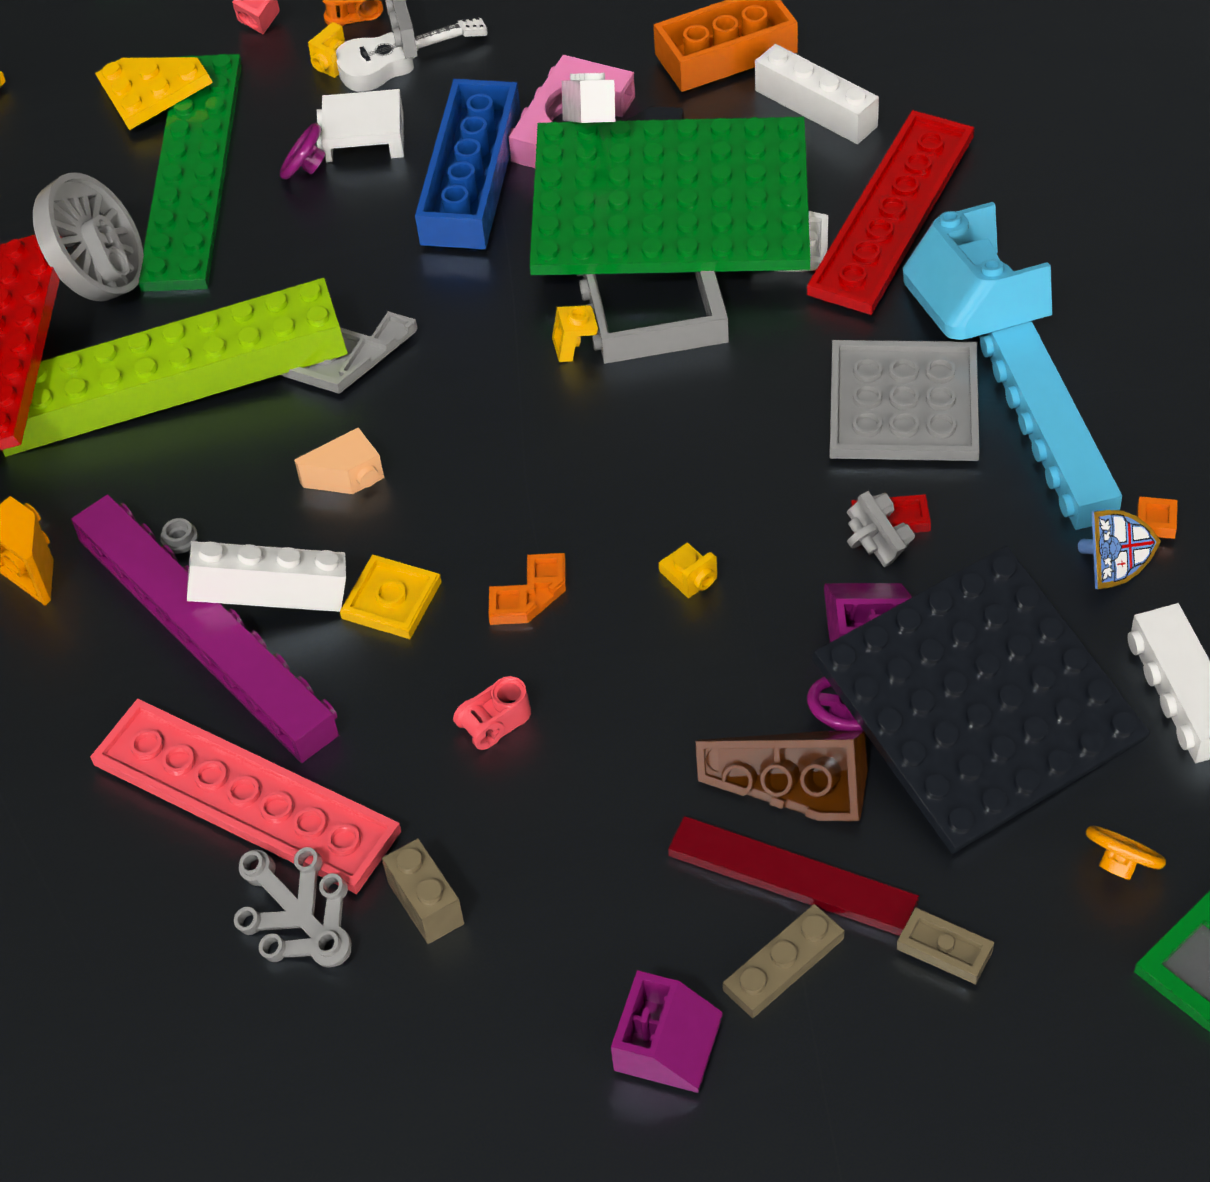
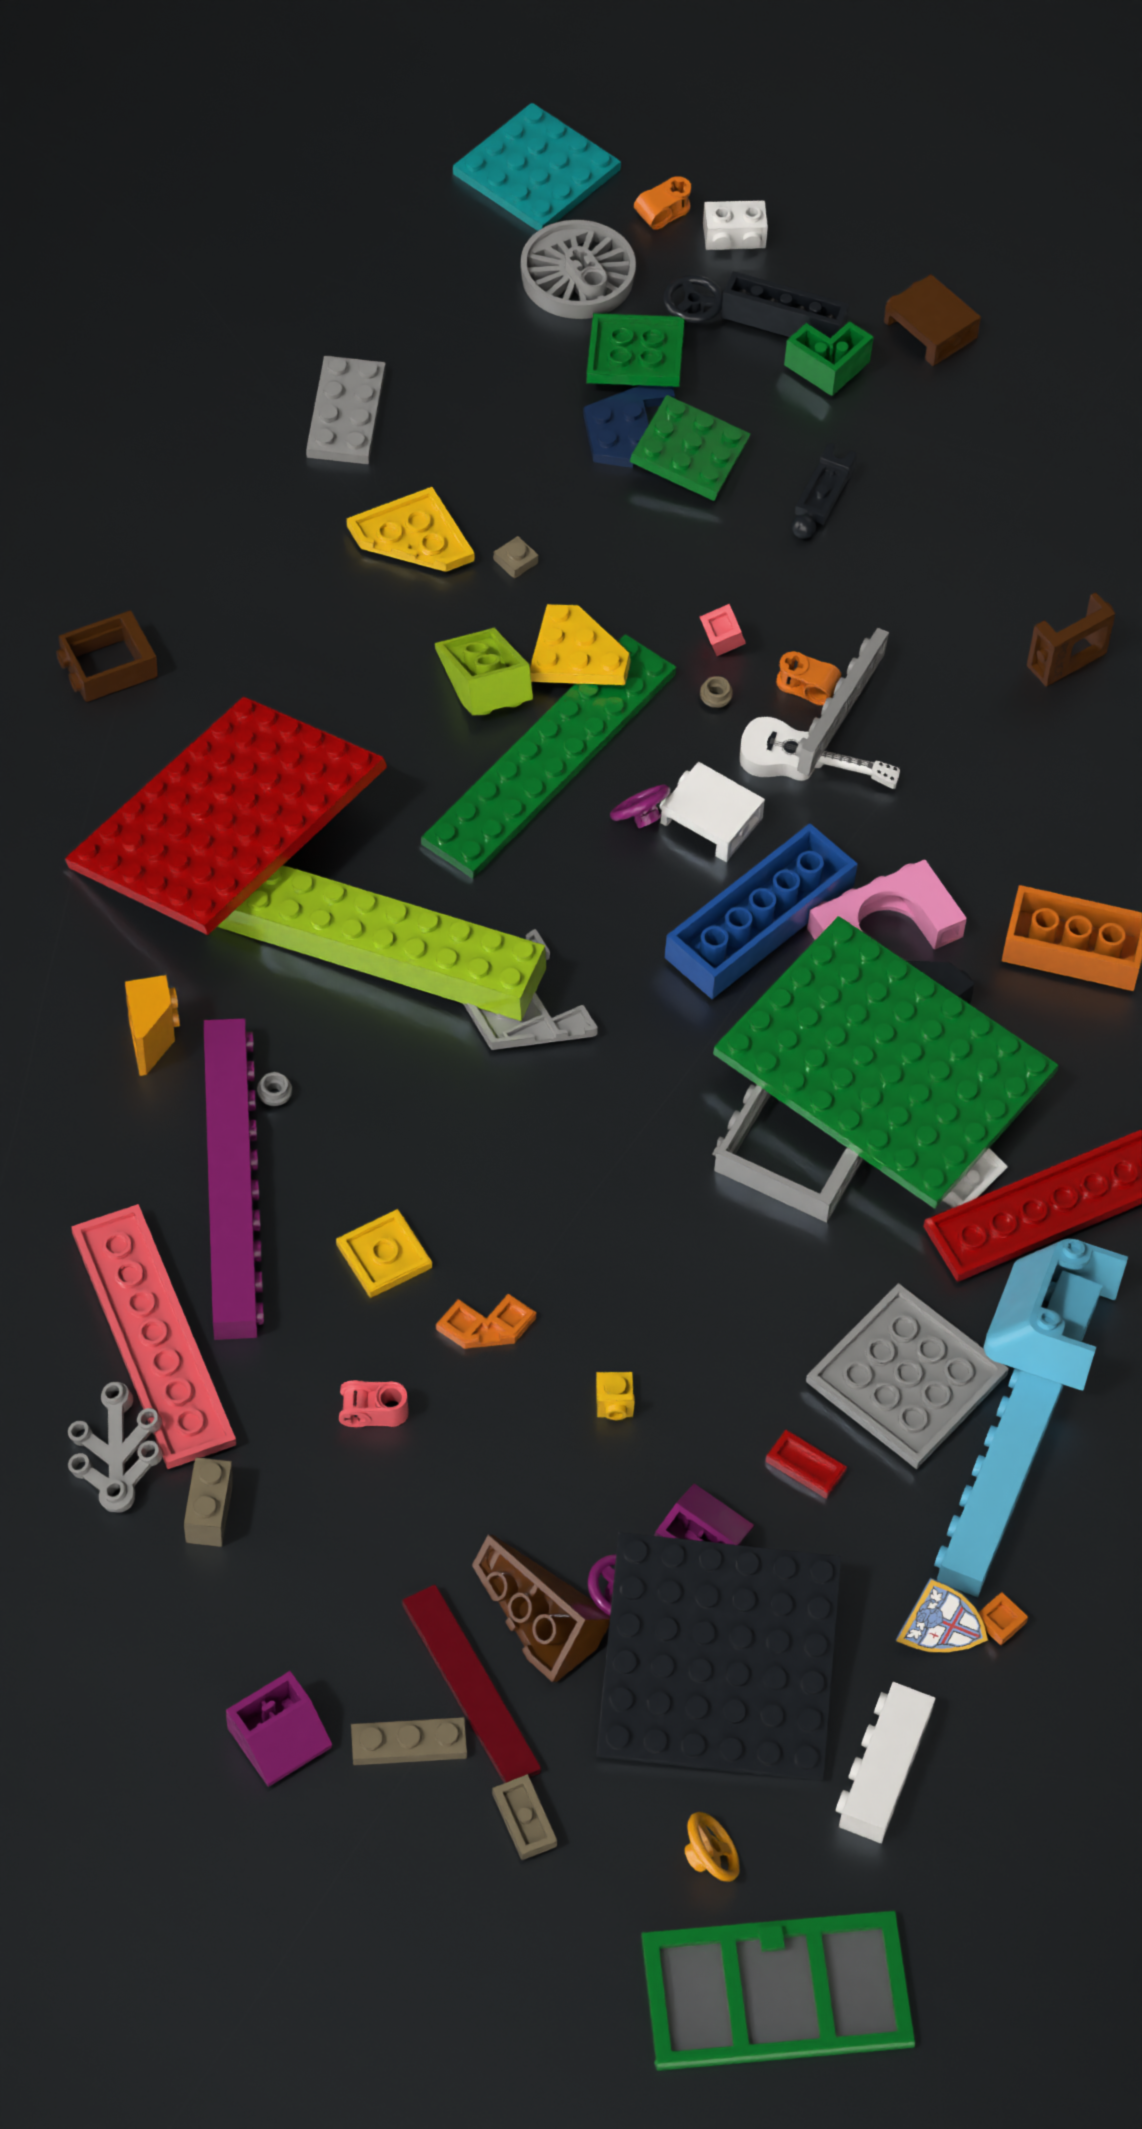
camera: 30 degrees right, 5 degrees up
light grey piece [33,172,144,301] -> none
white brick [187,541,346,612] -> none
light nougat slope [294,428,384,494] -> none
yellow bracket [308,22,345,78] -> none
yellow bracket [552,305,598,362] -> none
white brick [562,73,615,123] -> none
white brick [755,44,879,145] -> none
light grey hips [847,491,915,567] -> none
none -> lime slope [435,628,533,715]
none -> dark tan plate [494,536,539,579]
none -> dark tan plate [700,676,733,707]

